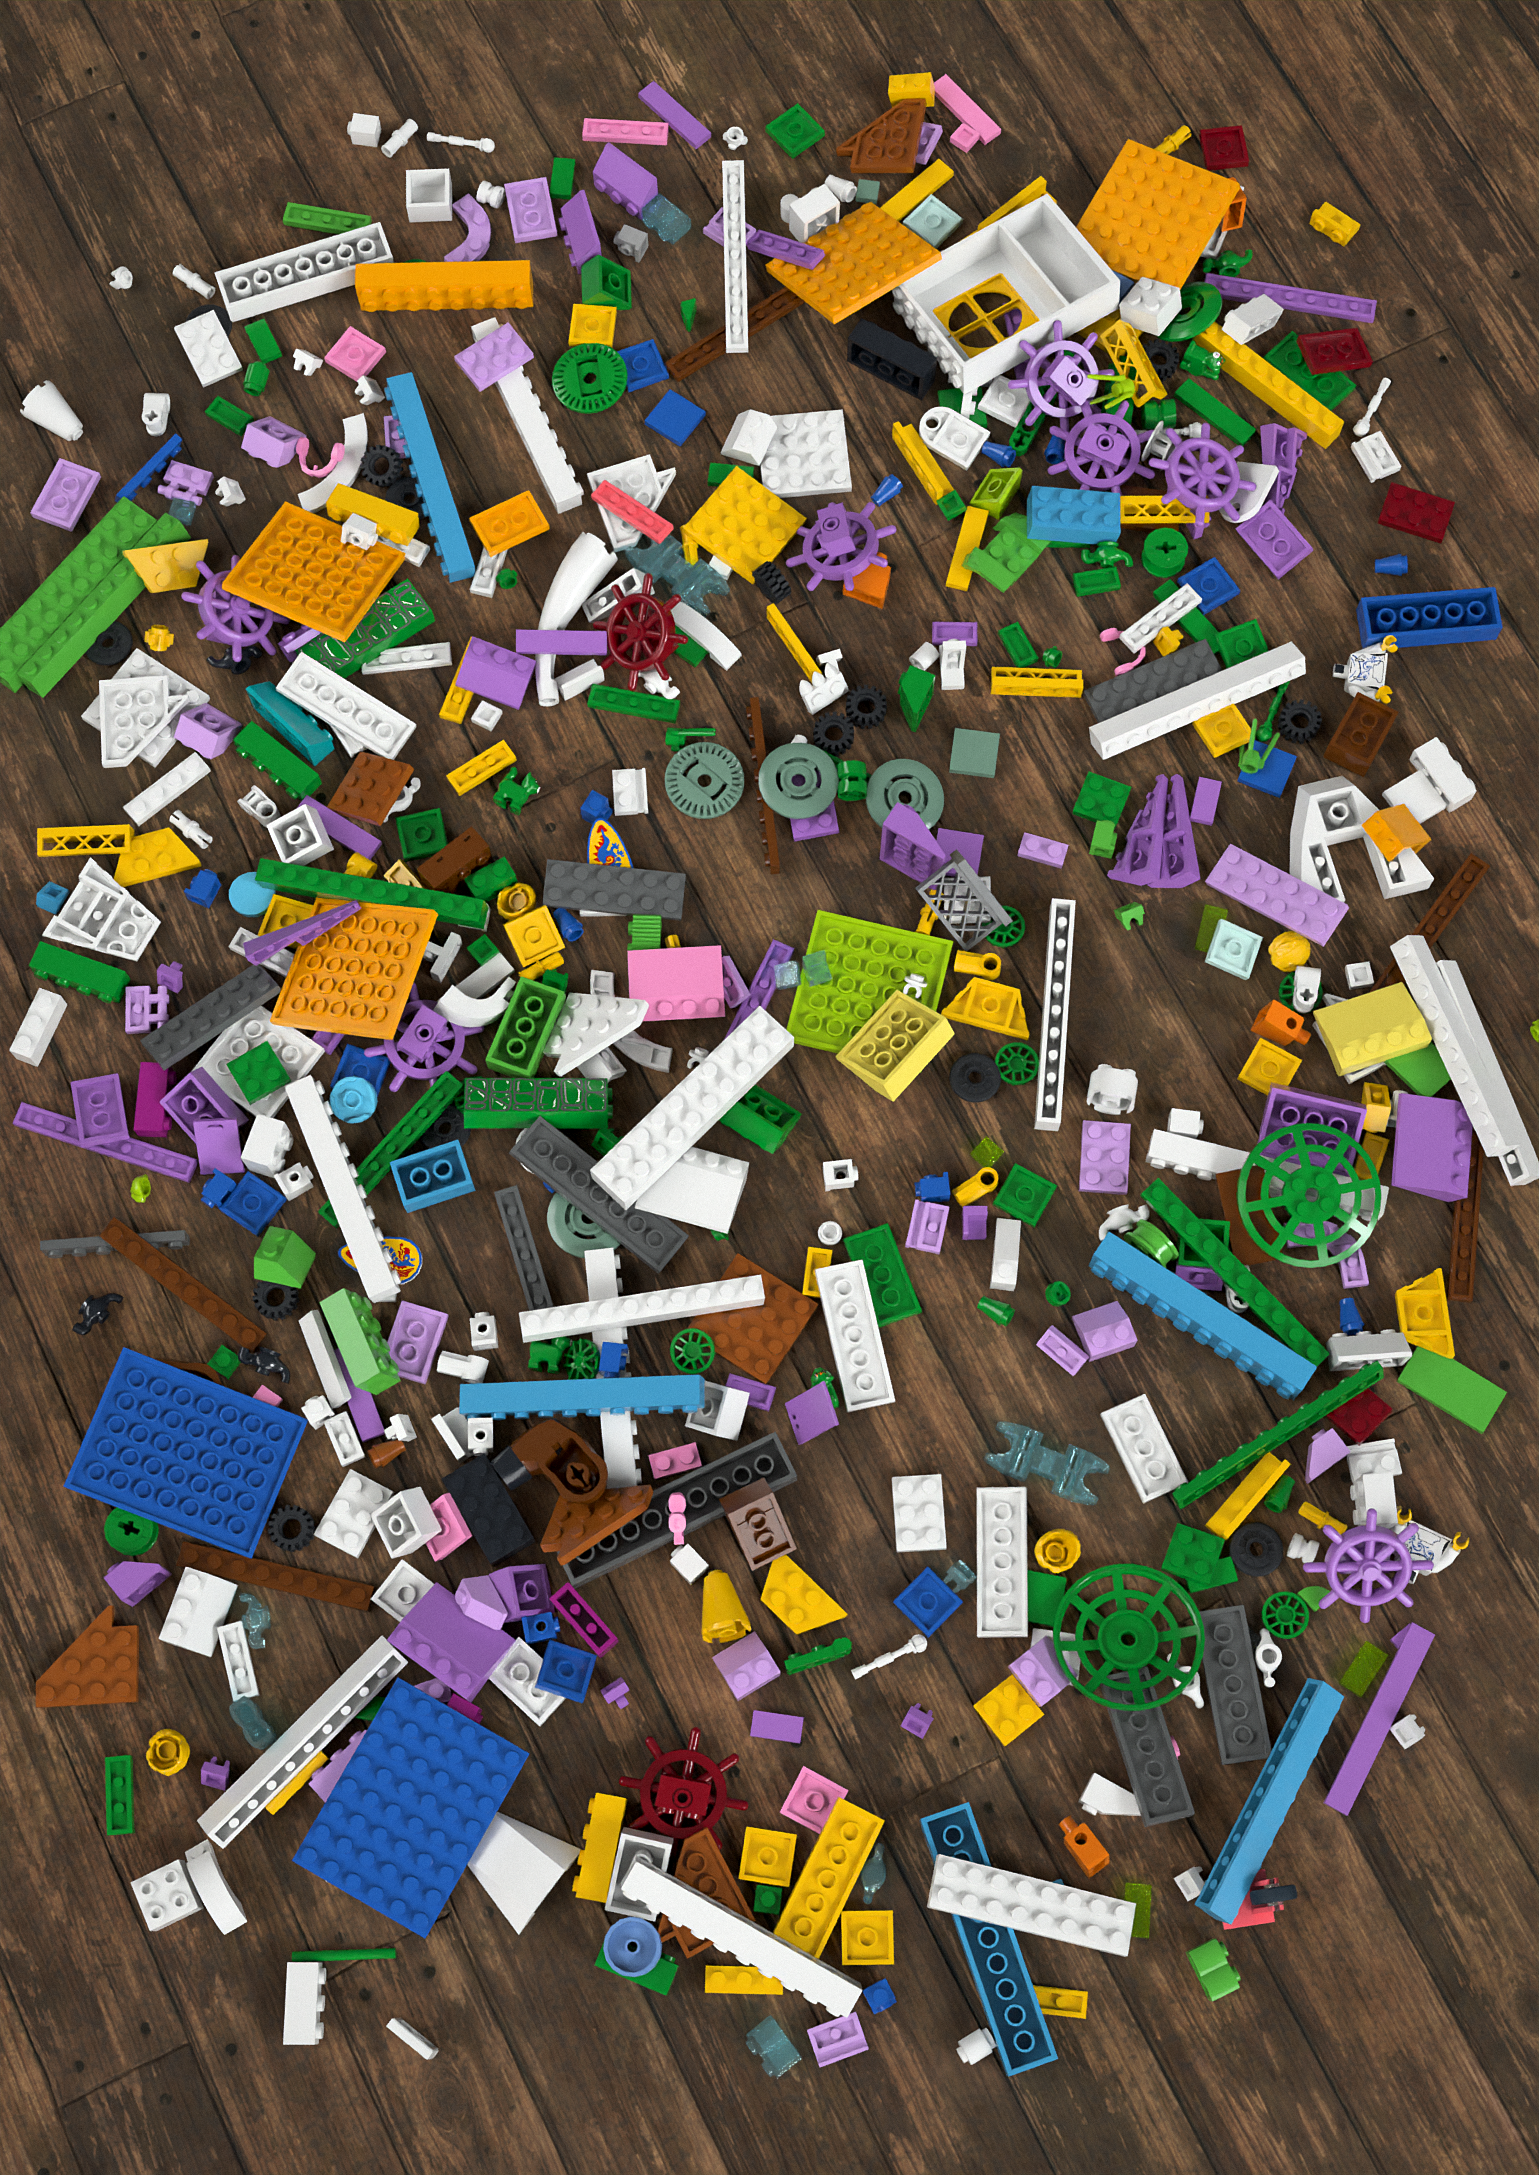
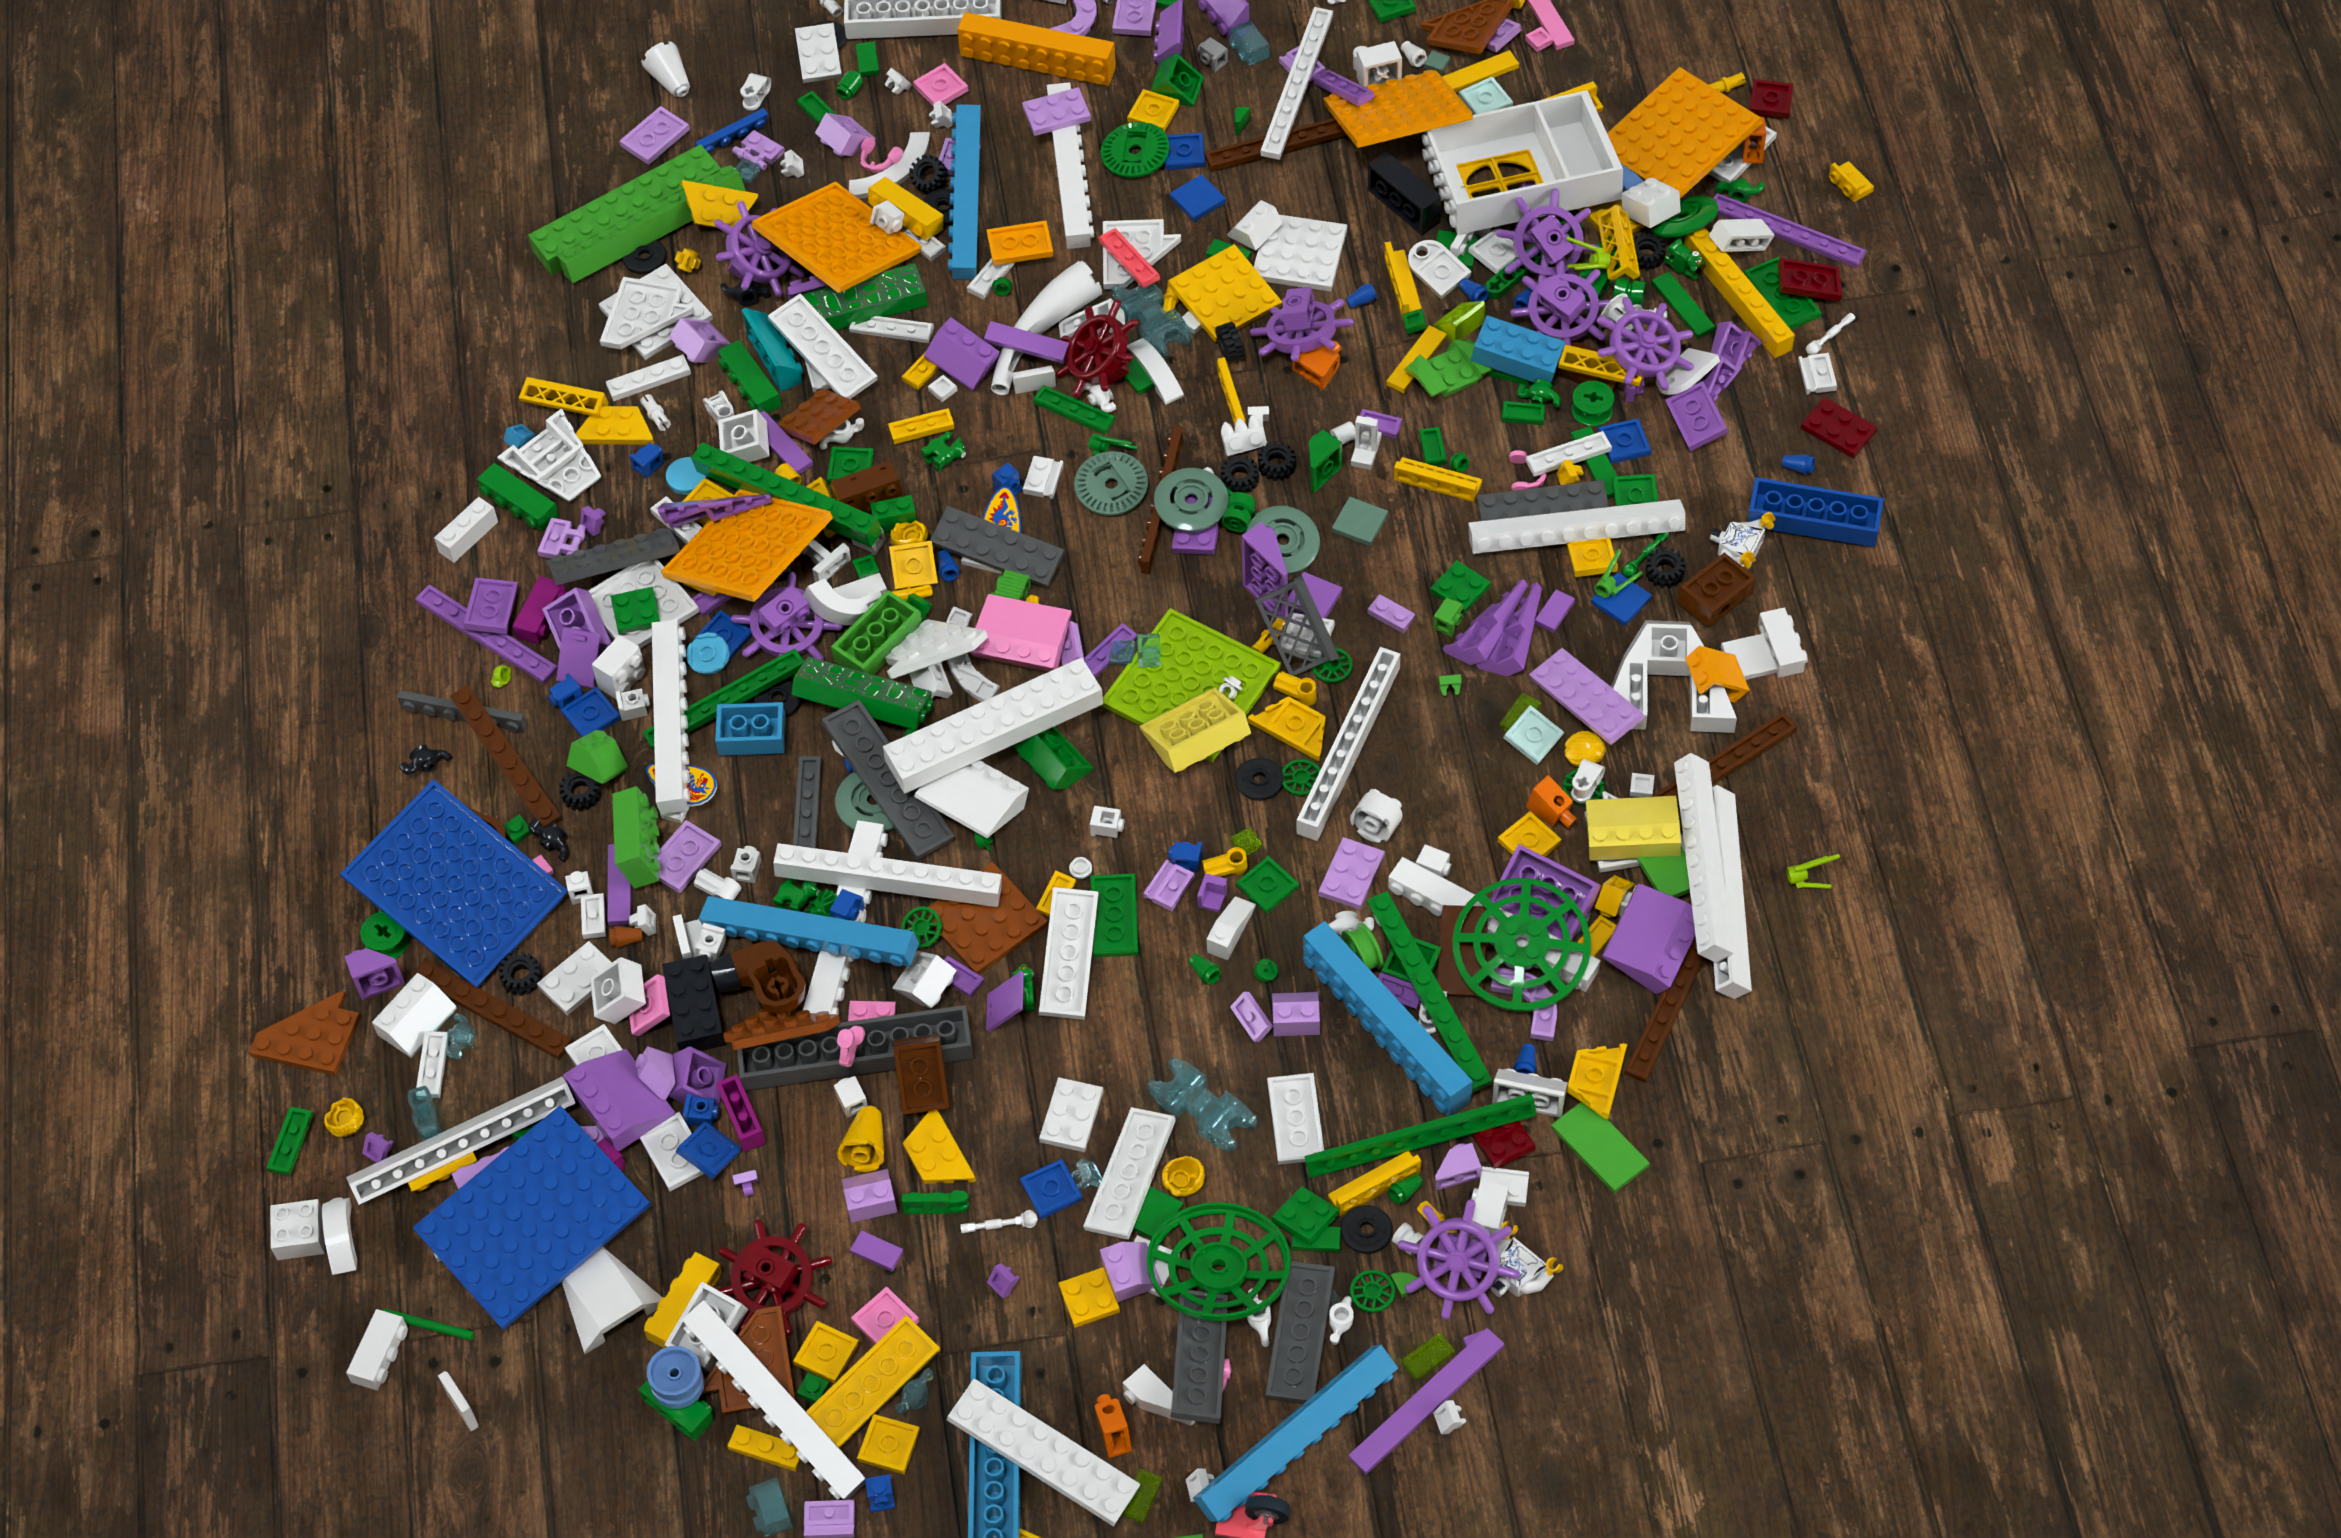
camera: 20 degrees right, 15 degrees down
white tile [299,1310,351,1409] -> none

